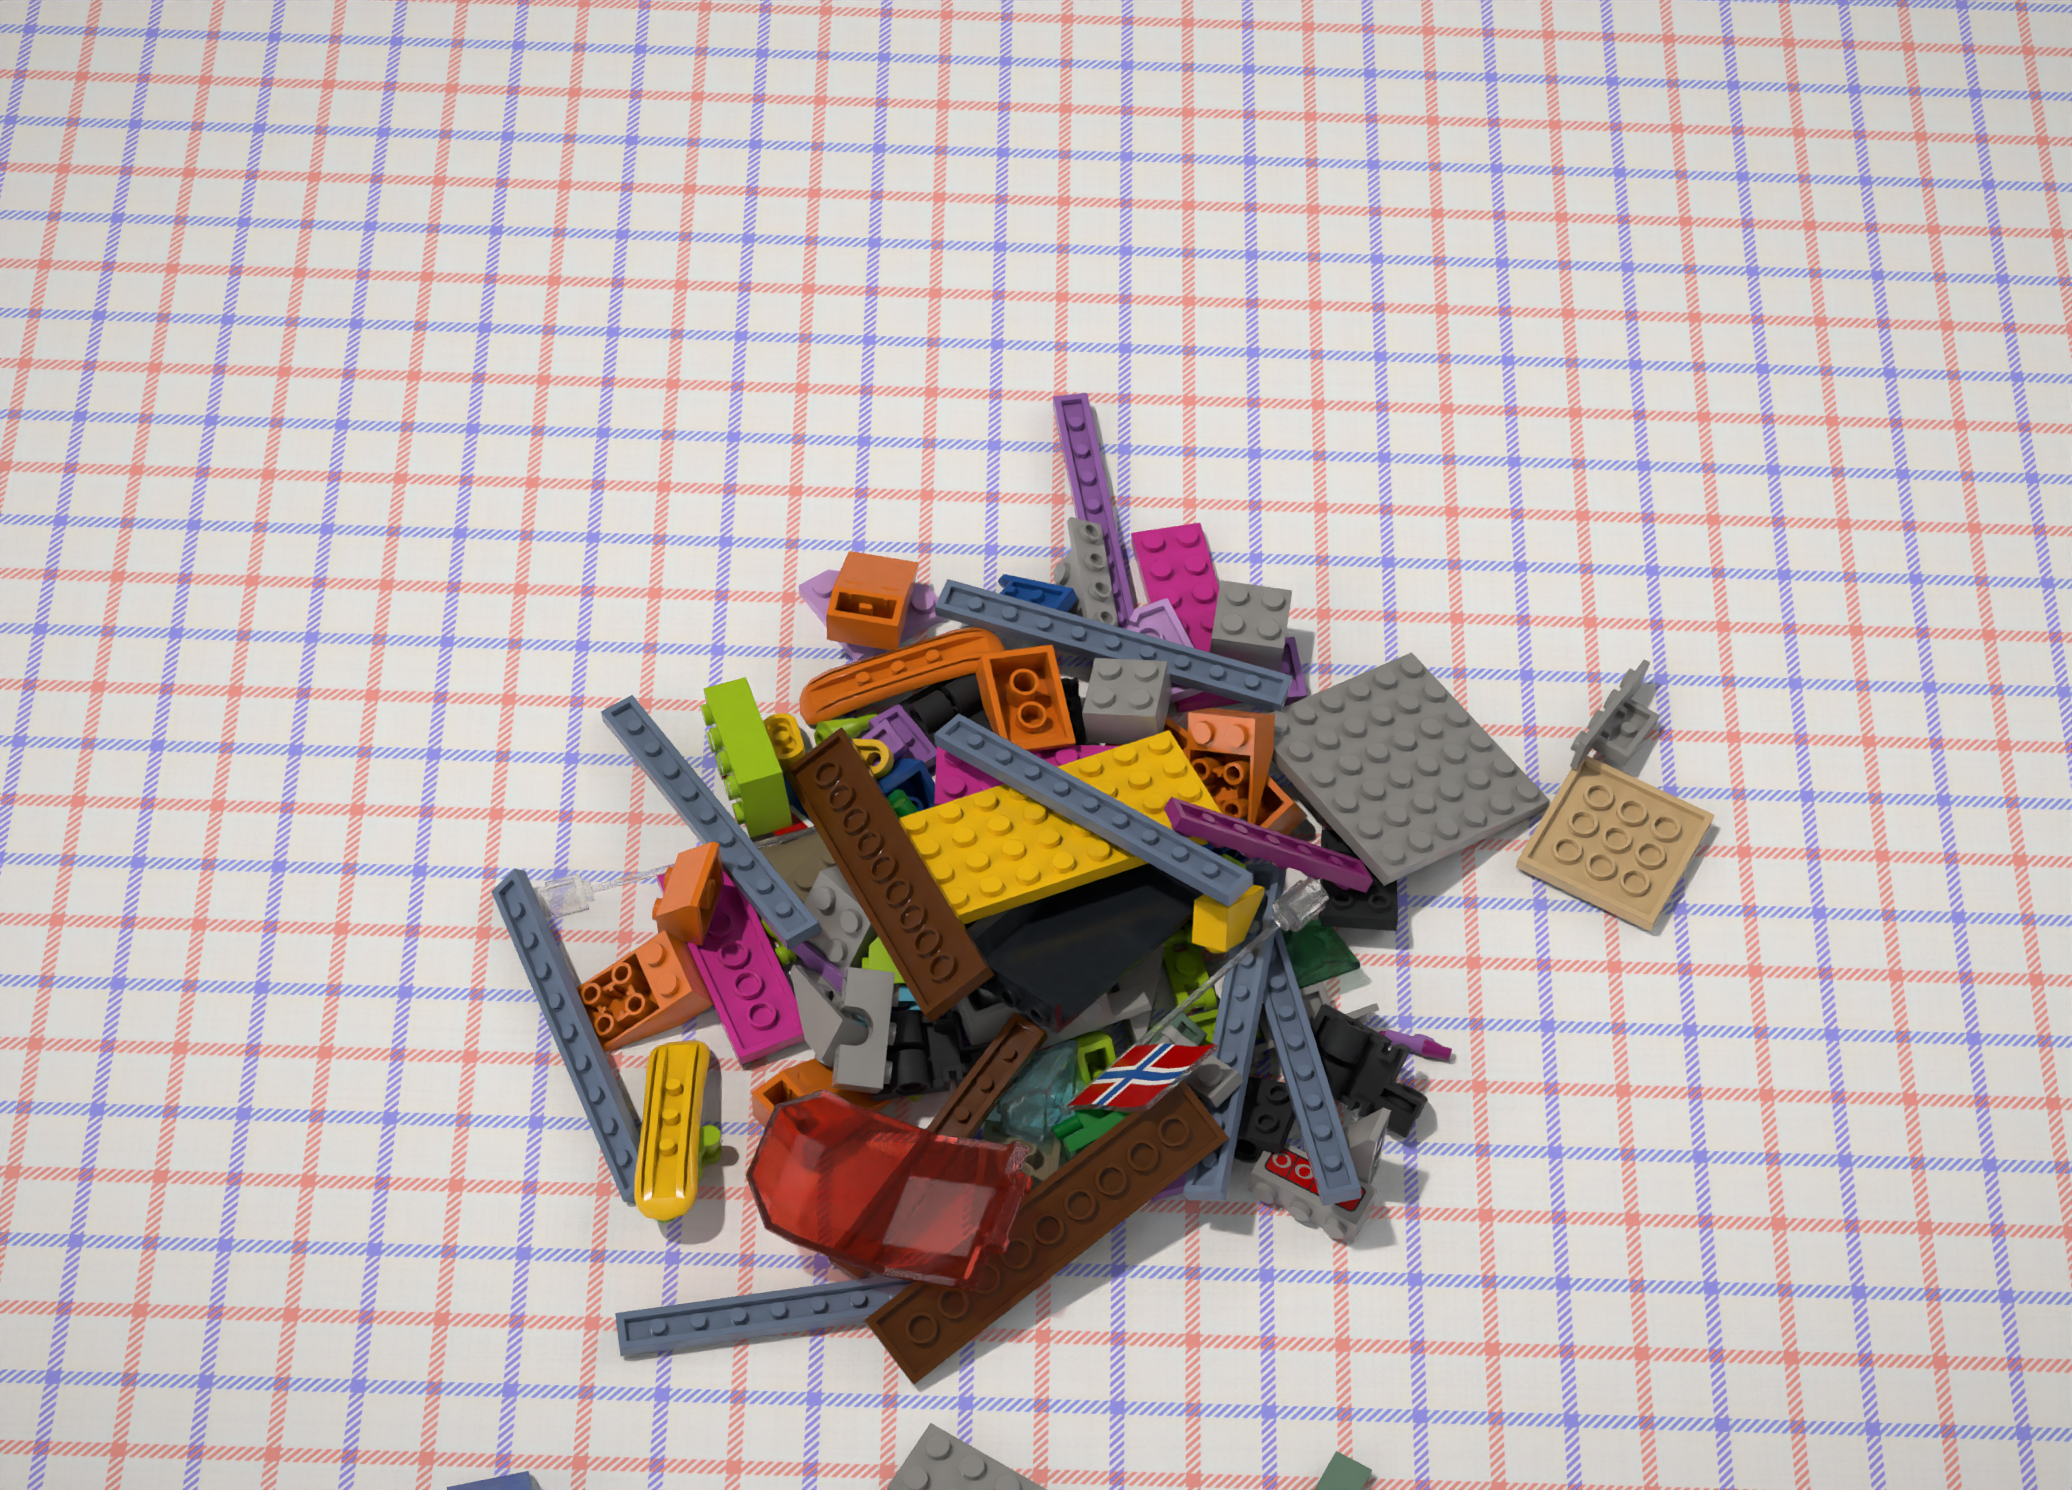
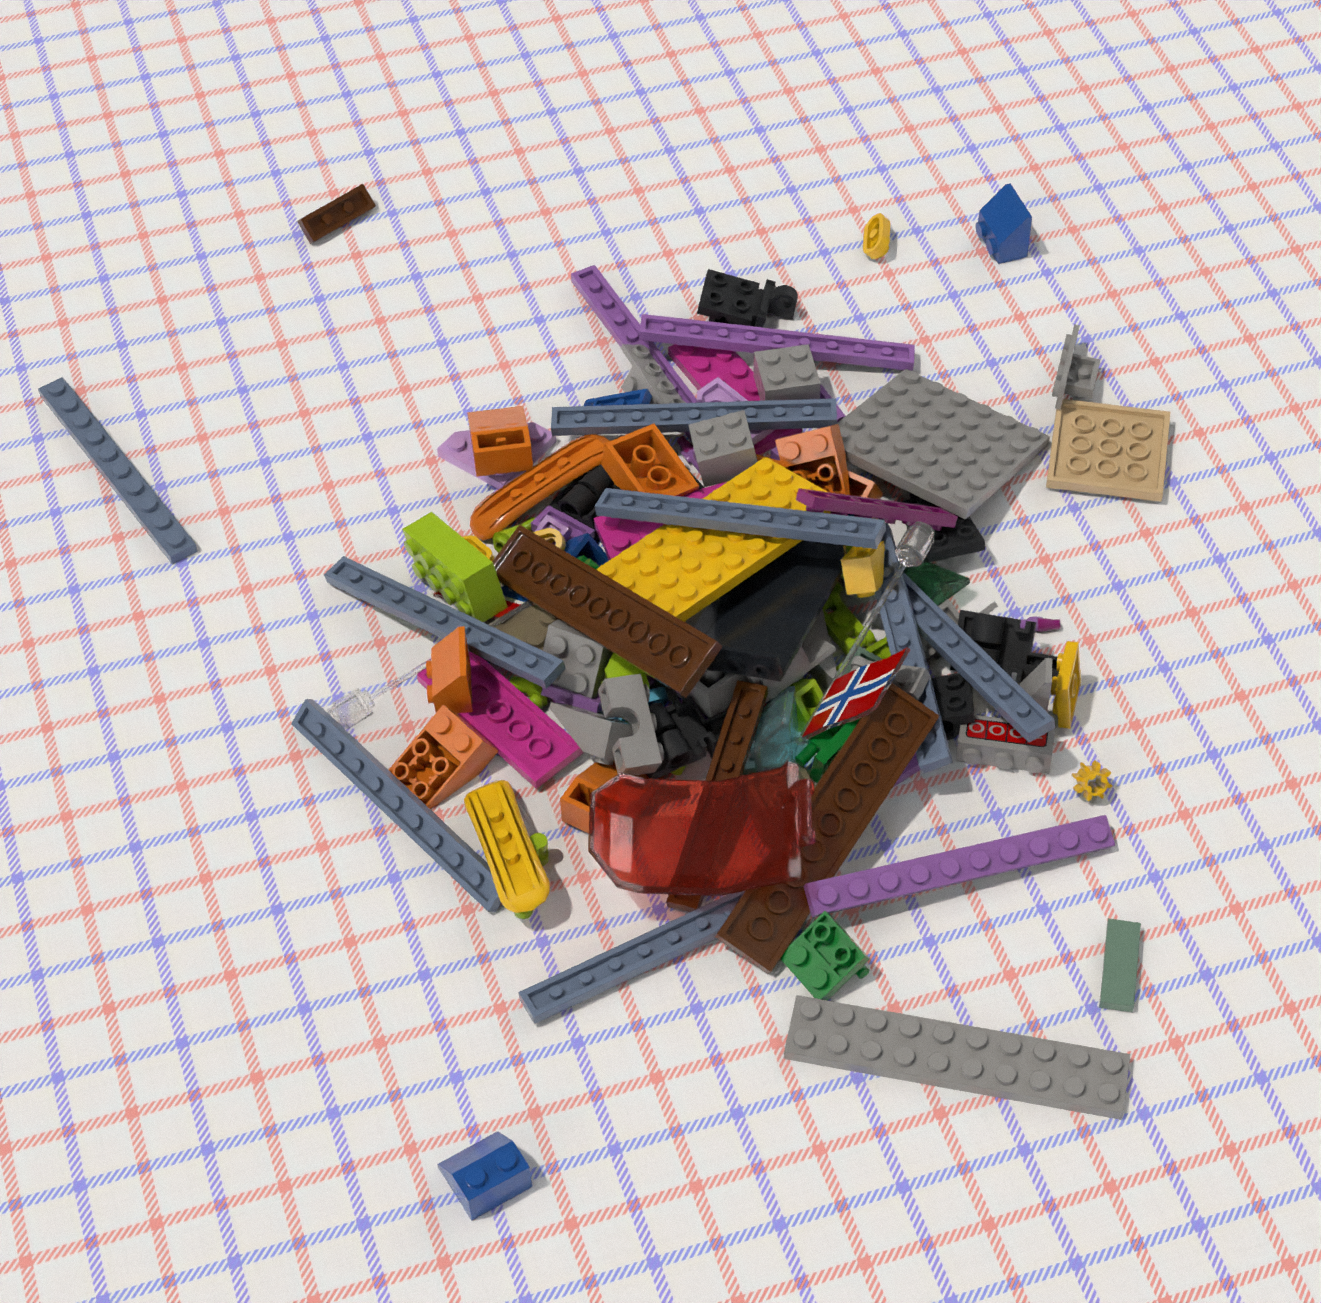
camera: 15 degrees left, 5 degrees down
none -> sand blue plate [38,377,198,564]
none -> reddish brown plate [297,184,376,244]
none -> medium lavender plate [639,314,915,371]
none -> black plate [697,269,798,328]
none -> green plate [780,911,870,1001]
none -> medium lavender plate [803,815,1115,918]
none -> yellow plate [863,213,891,259]
none -> blue slope [975,183,1032,264]
none -> yellow plate [1051,641,1081,729]
none -> yellow gear [1071,760,1113,801]

